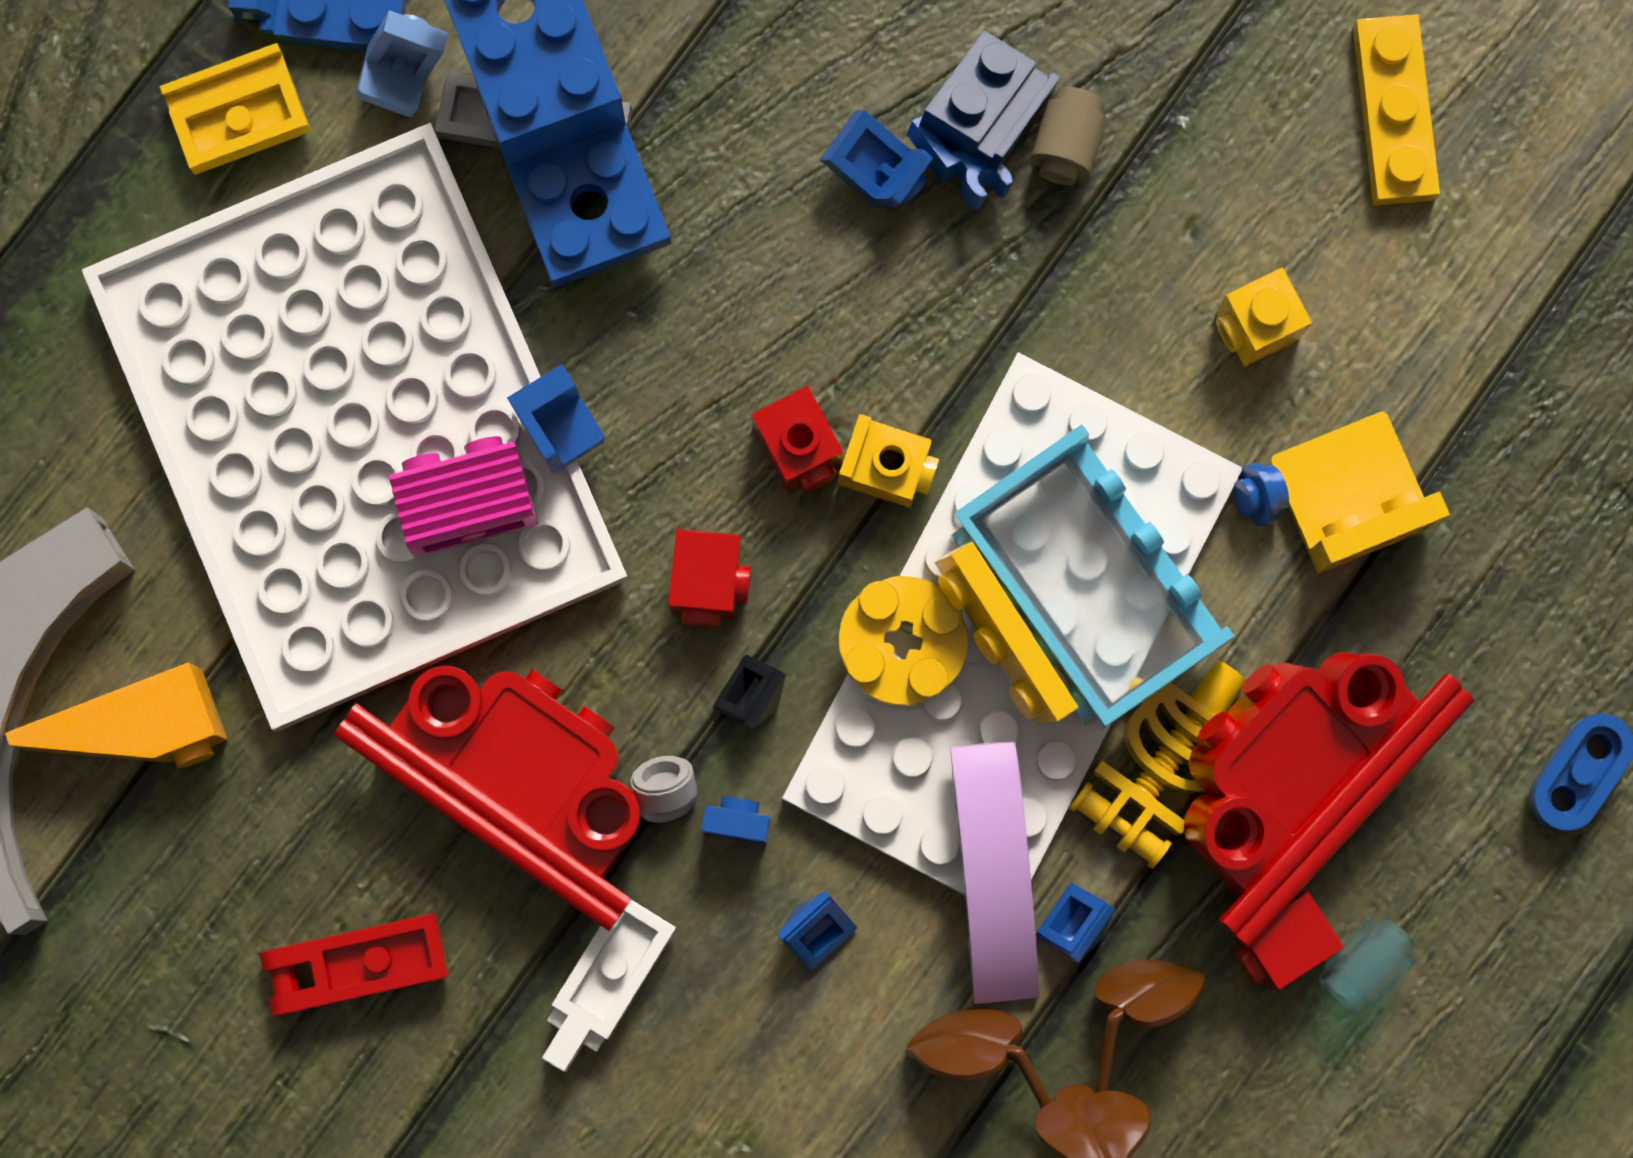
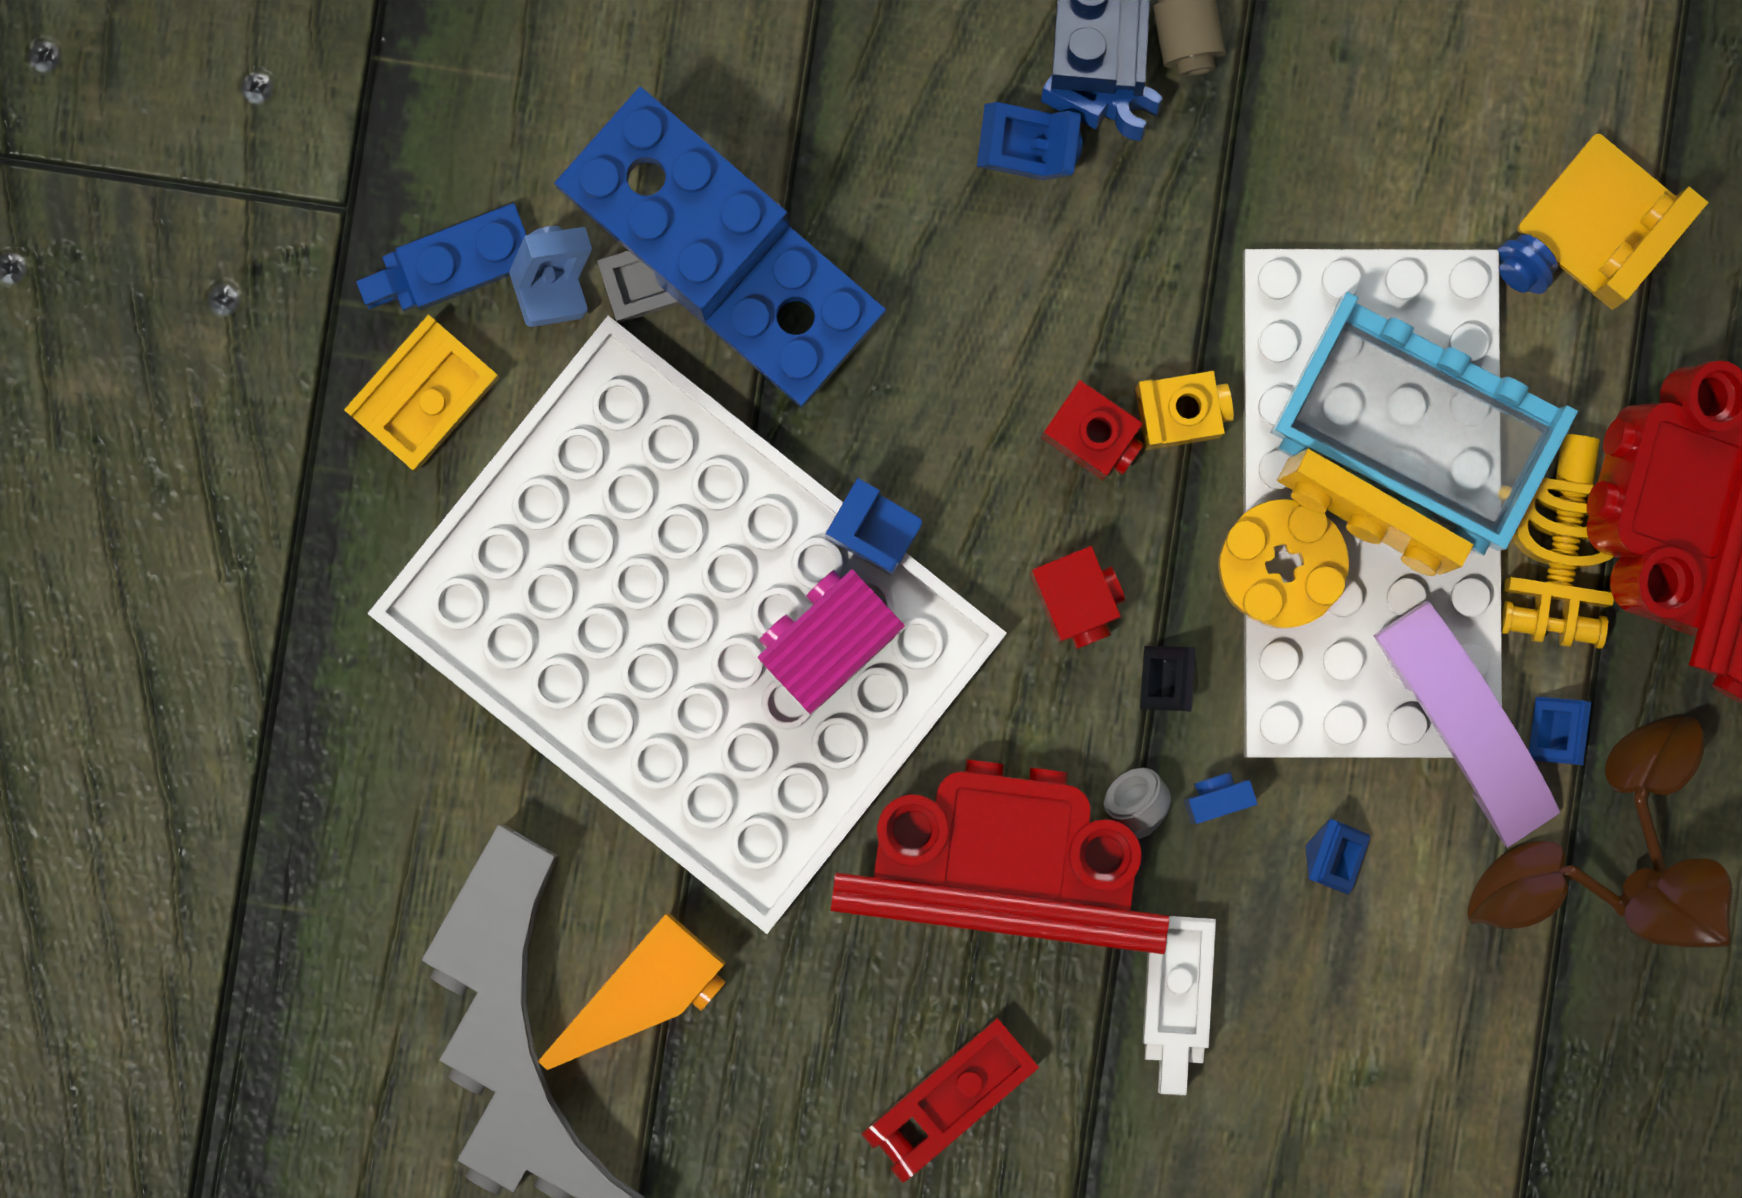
camera: 30 degrees left, 5 degrees up
yellow brick [1216,267,1312,367] -> none

